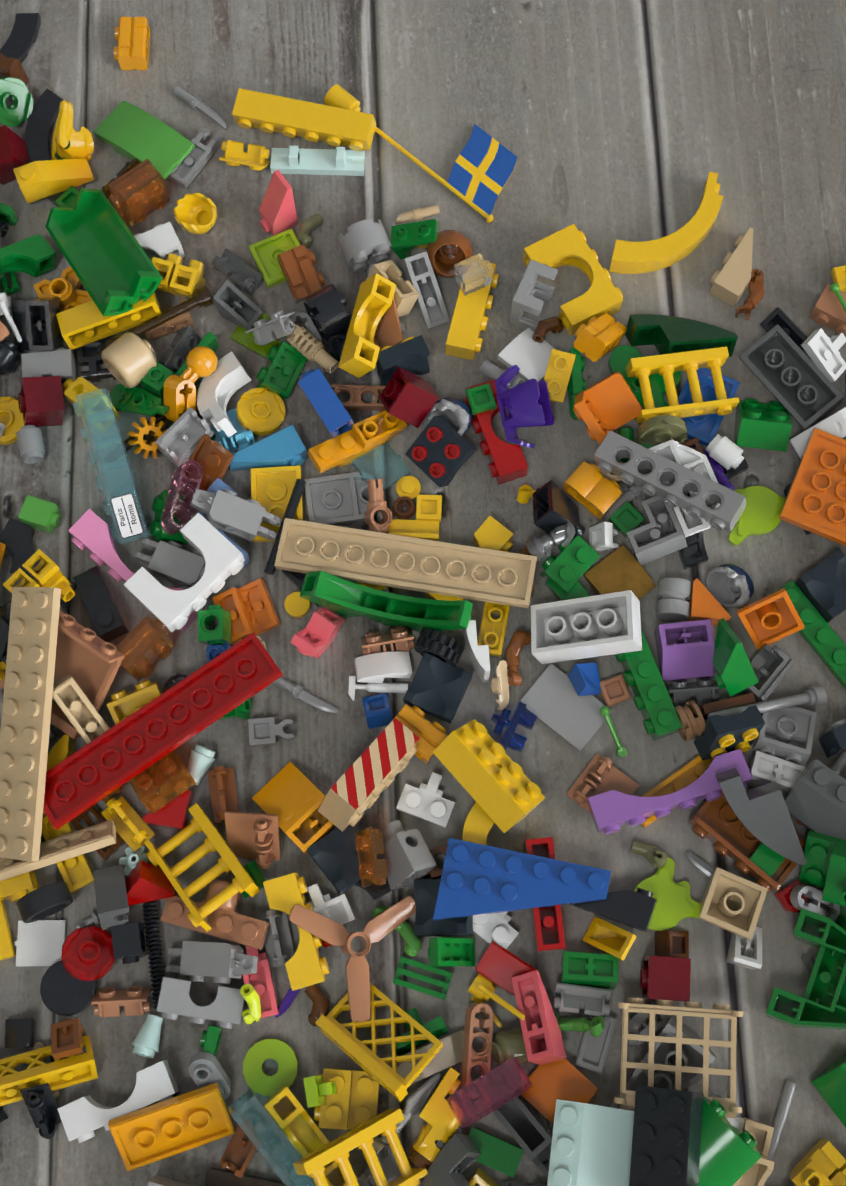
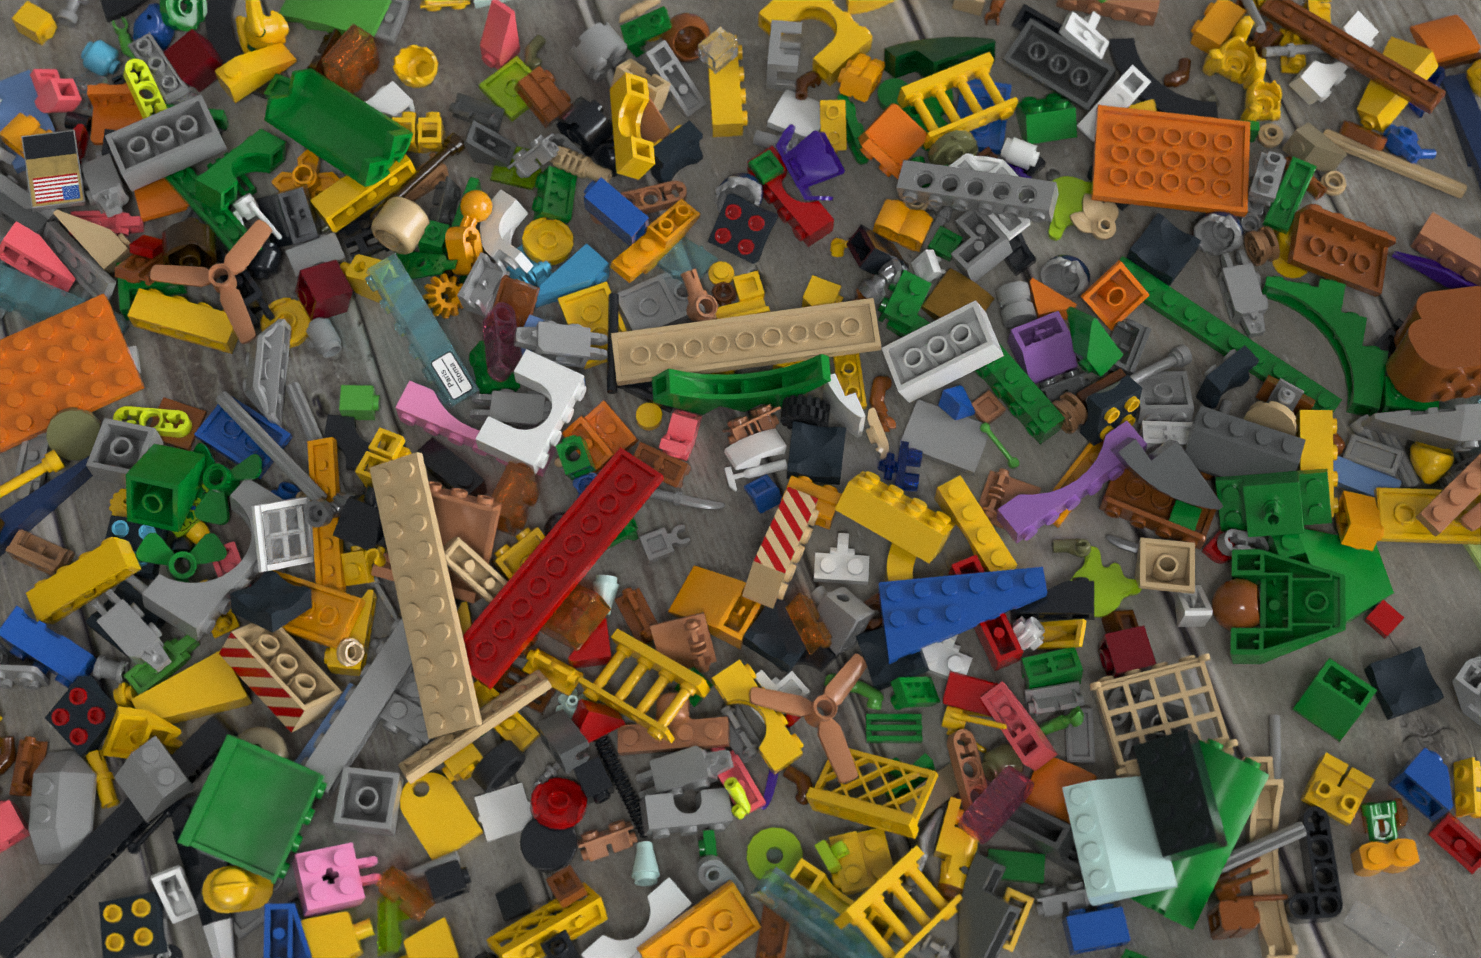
camera: 20 degrees left, 5 degrees down
dark red head [379,366,438,428] -> none
none -> dark orange hinge [633,442,691,488]
none -> yellow arch [934,475,1017,572]
none -> white gear [1012,616,1045,651]
none -> tan plate [1070,194,1119,240]
none -> dark orange helmet [1211,578,1260,632]

